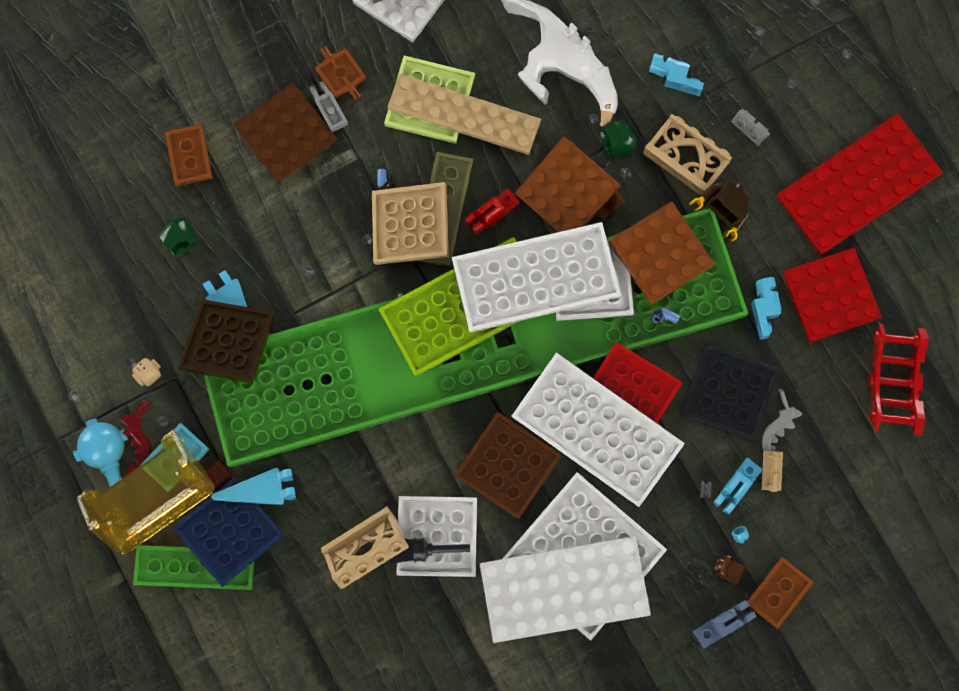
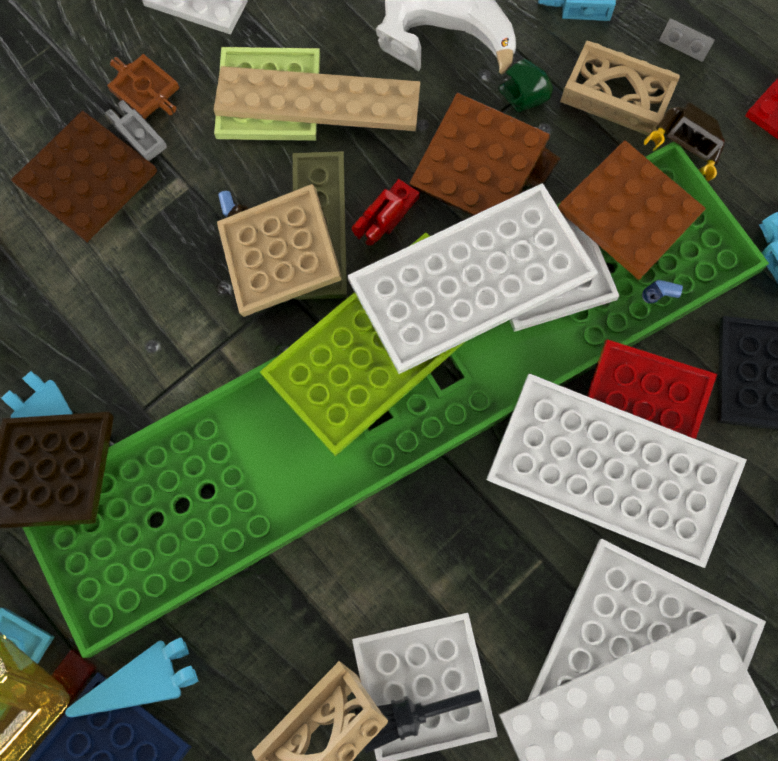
camera: 15 degrees left, 5 degrees down
reddish brown plate [454,412,562,520] -> none

